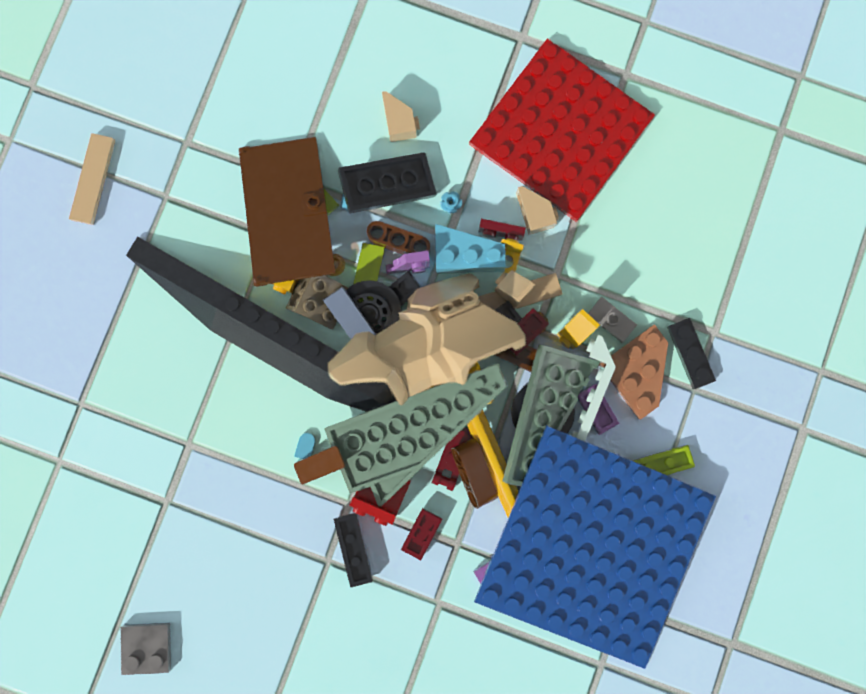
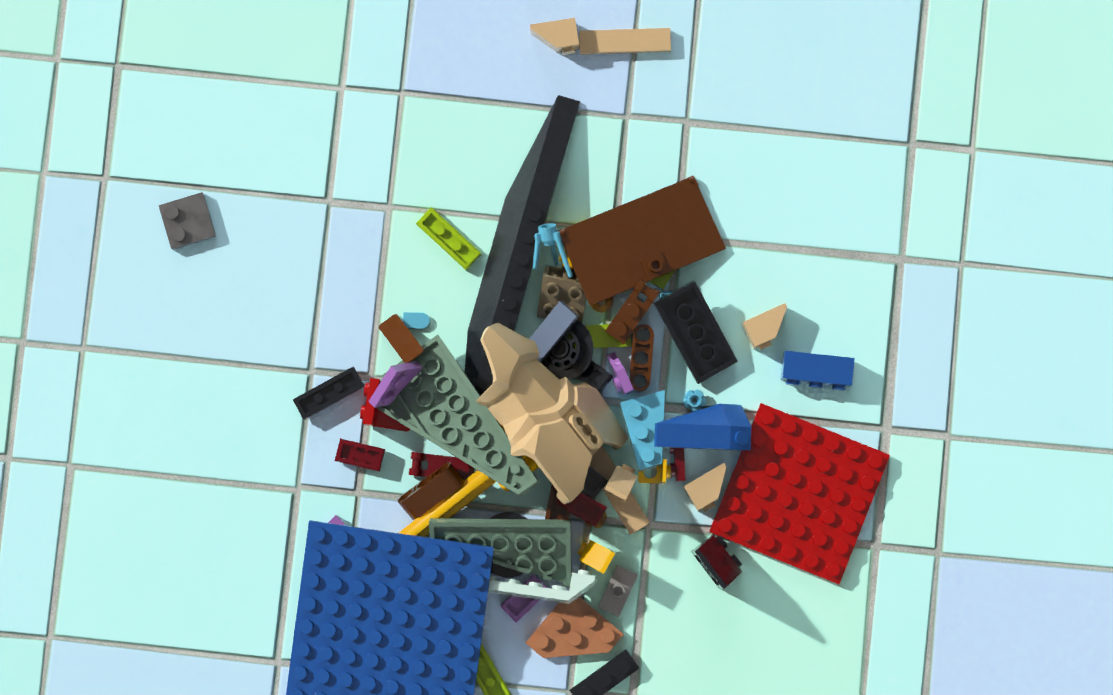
camera: 80 degrees right, 0 degrees up
none -> medium lavender wing [368,361,423,408]
none -> lime tile [415,207,482,271]
none -> tan slope [530,18,579,55]
none -> medium azure plant [533,223,573,278]
none -> reddish brown plate [605,279,660,344]
none -> blue wedge [654,403,751,451]
none -> slope [690,534,742,590]
none -> blue brick [780,351,855,391]

